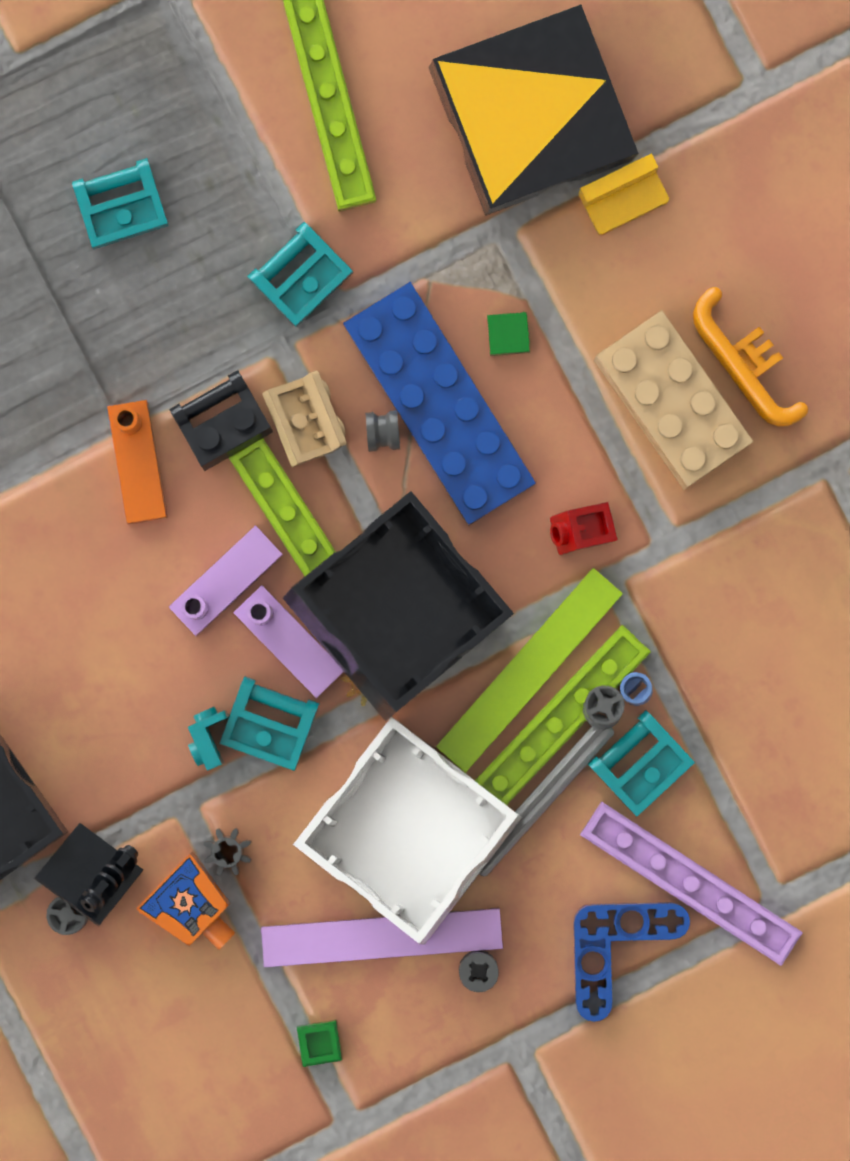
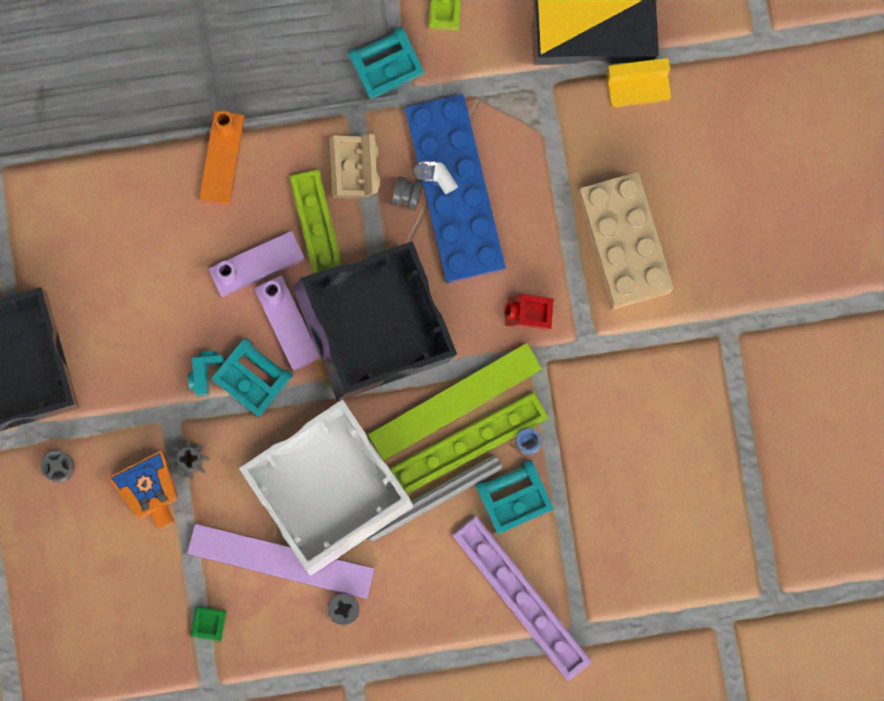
camera: 15 degrees right, 5 degrees down
black hinge [34,823,143,926] -> none
black plate [169,370,273,471] -> none
green tile [487,312,530,356] -> none
blue beam [573,902,690,1022] -> none
dark grey wheel [583,685,625,730] -> none
light orange piece [693,287,808,427] -> none
none -> arm [414,161,458,194]

